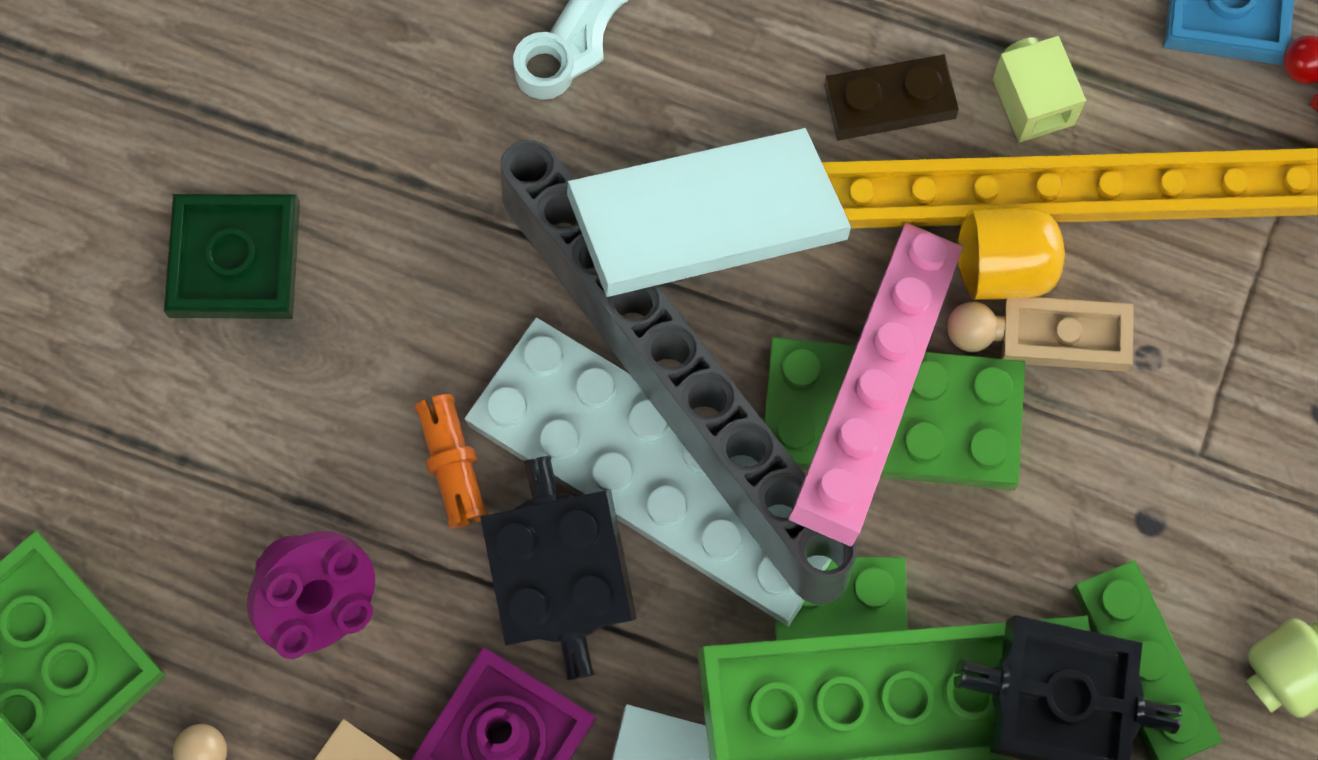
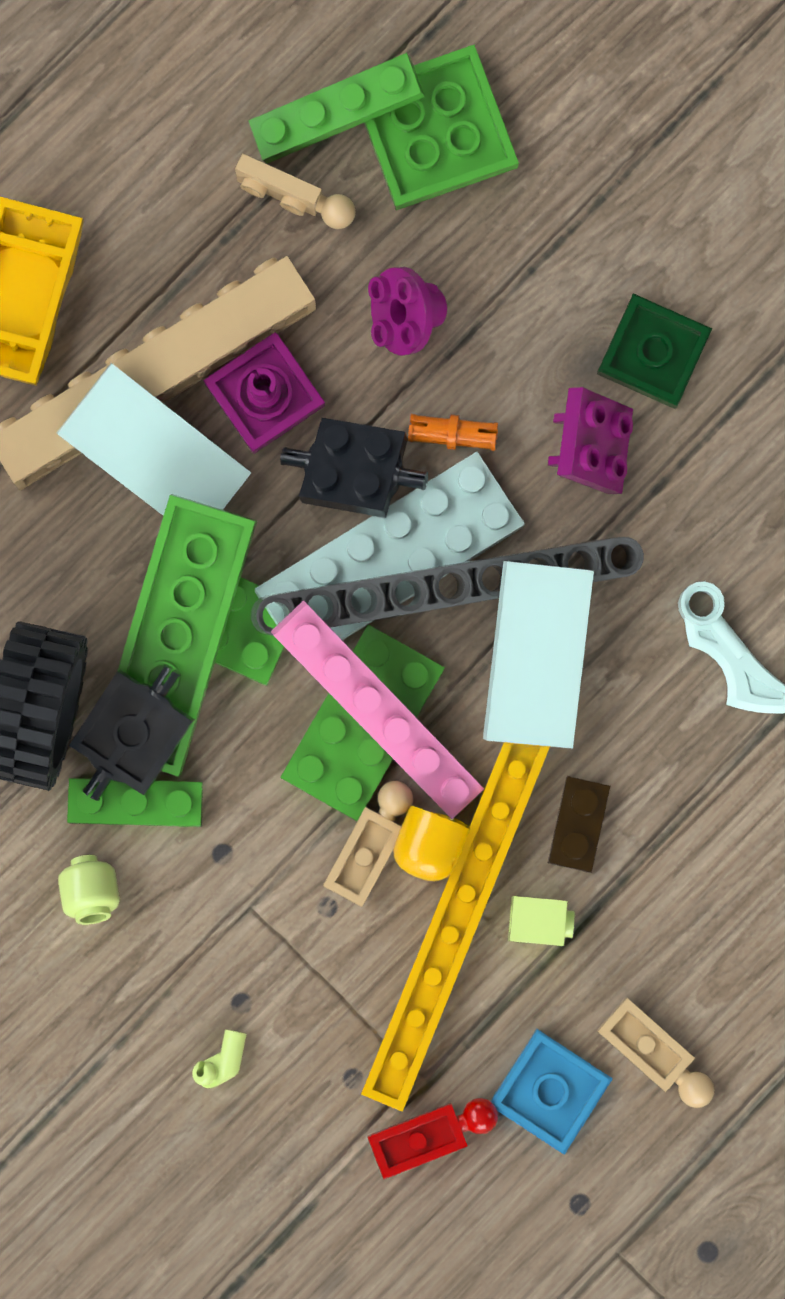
camera: 110 degrees right, 10 degrees up
none -> magenta plate [547,387,633,494]

